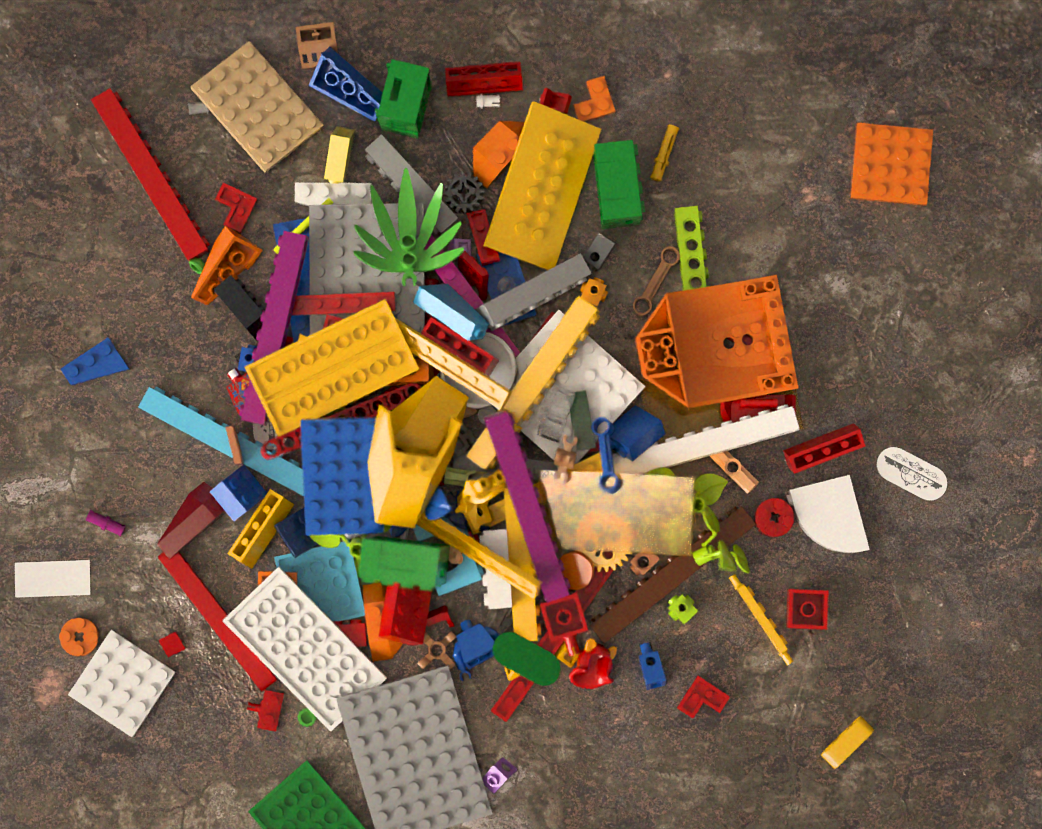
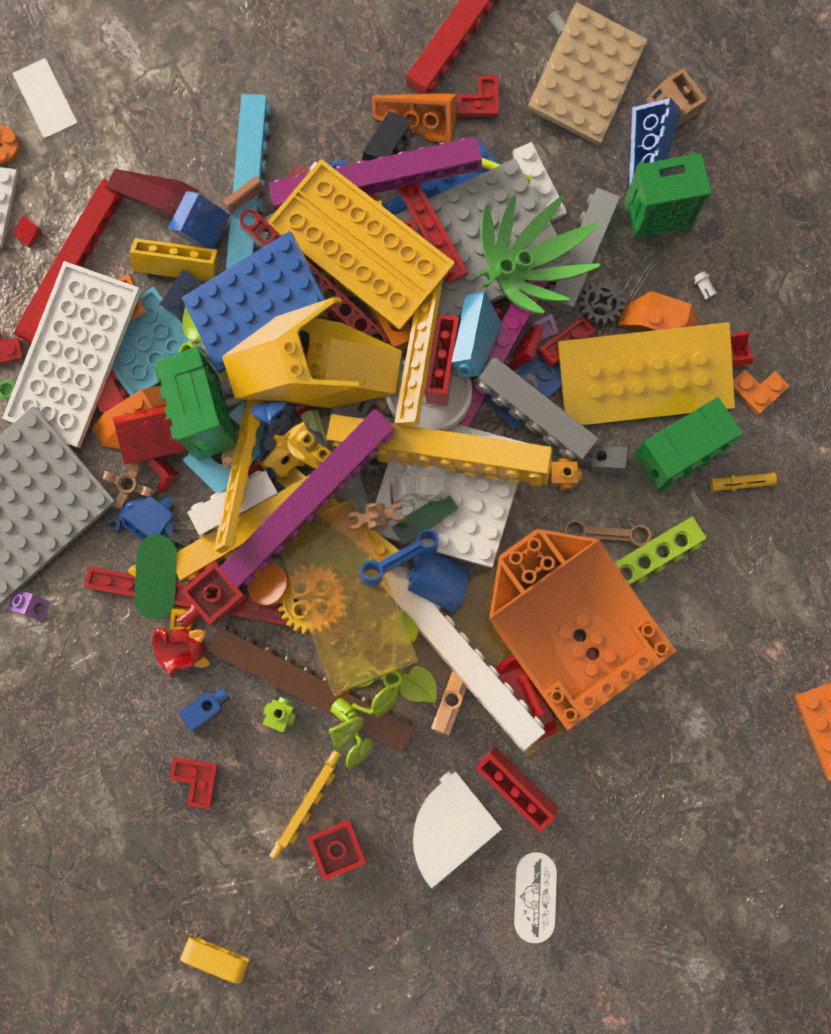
camera: 65 degrees right, 5 degrees down
blue wing [60,337,130,385] -> none
magenta pin [86,510,126,537] -> none
bright green piece [189,258,205,274] -> none
light yellow slope [324,126,355,184] -> none
red fence [445,61,523,97] -> none
nougat brick [629,545,660,576] -> none
red brick [754,498,794,538] -> none

